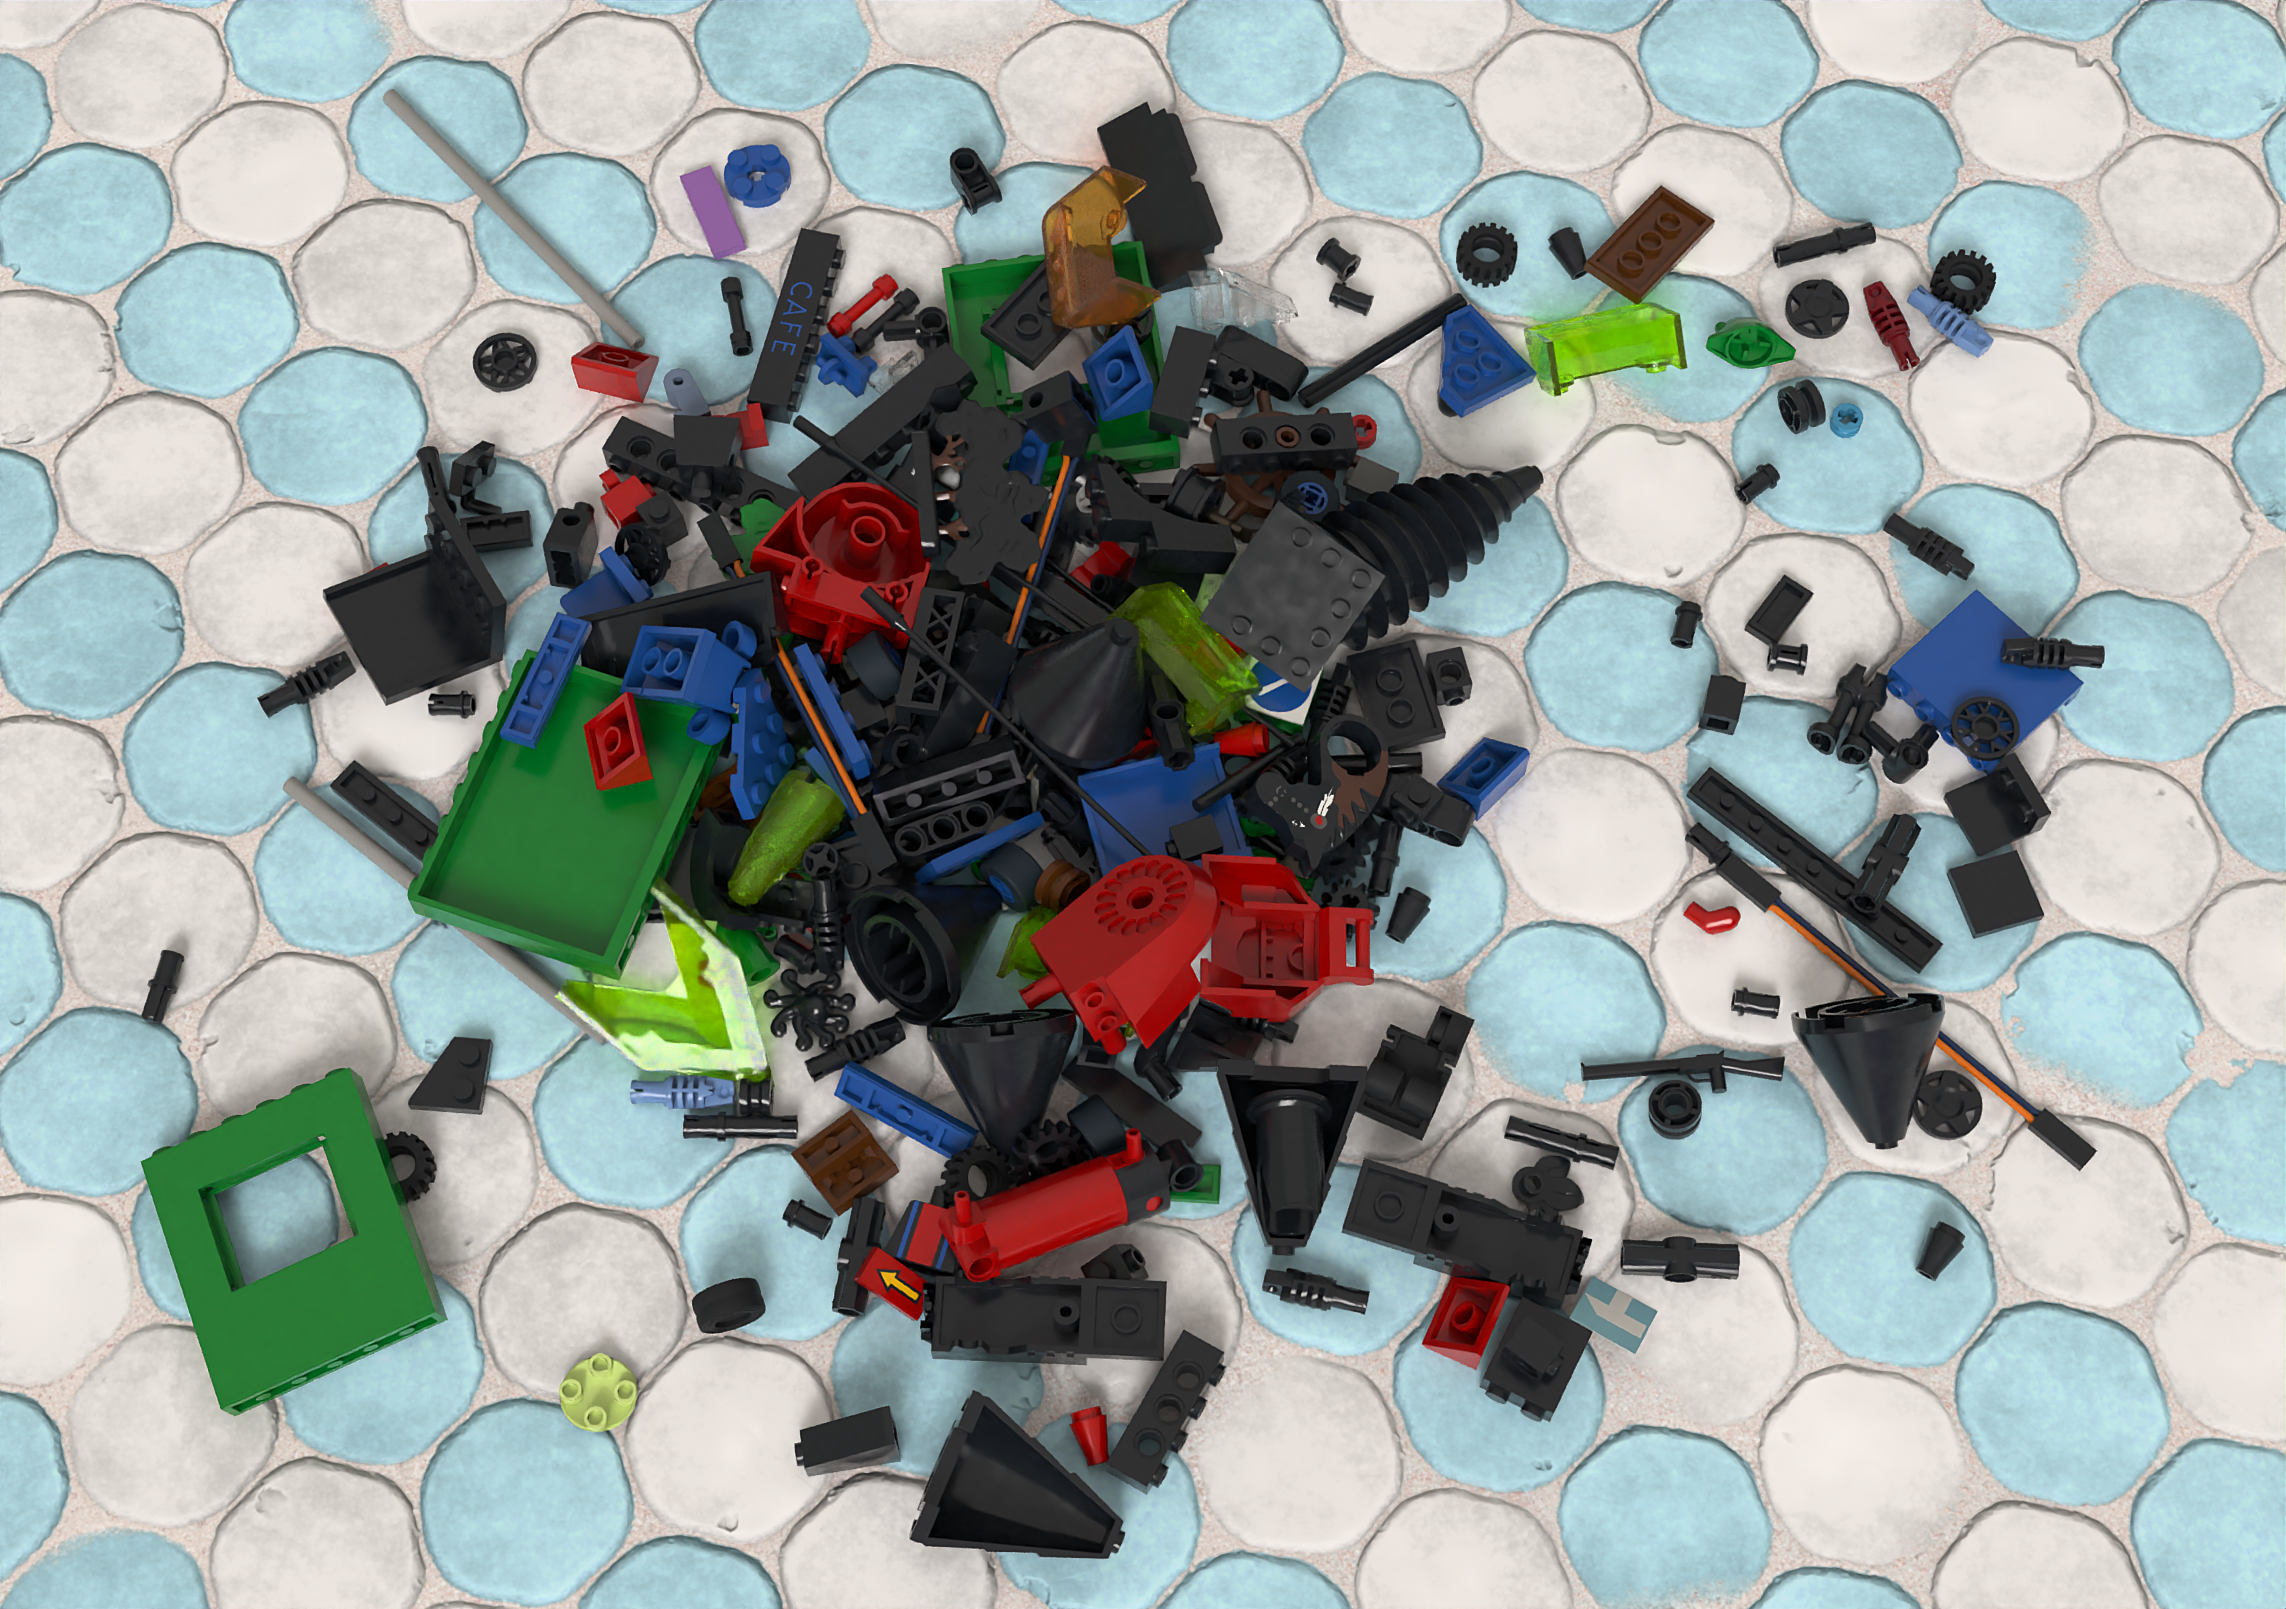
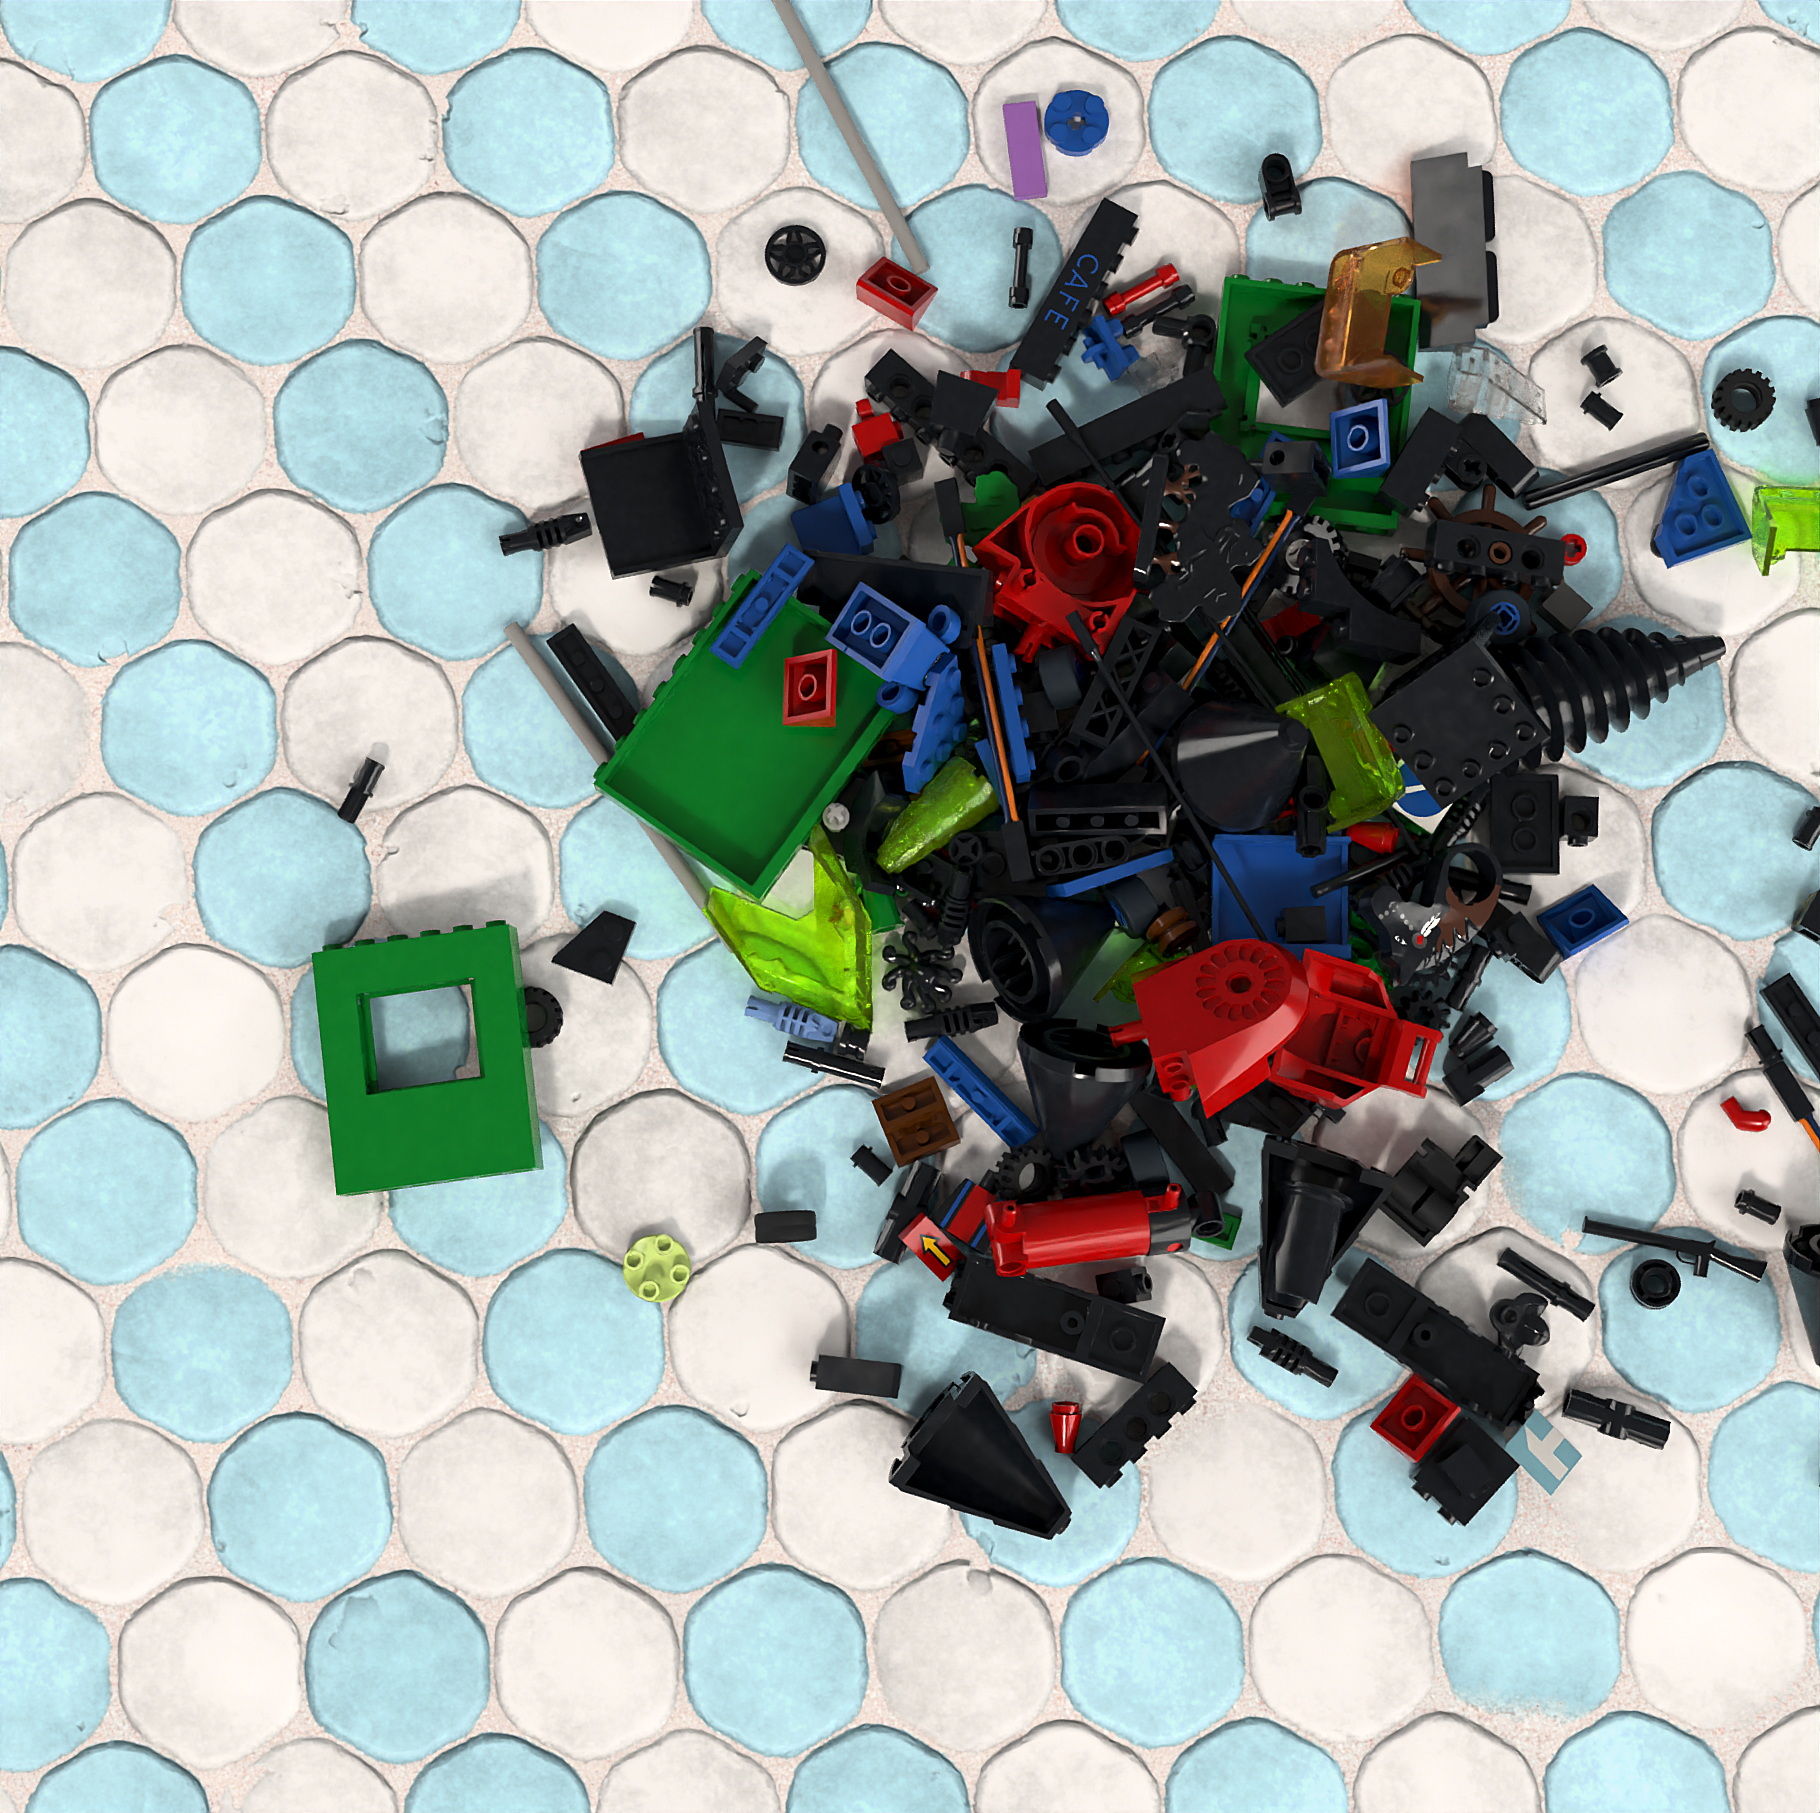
camera: 15 degrees right, 15 degrees up
sand blue leg [663,368,712,416] -> none
none -> light grey axle [823,803,849,832]
none -> black piece [1442,1045,1514,1107]

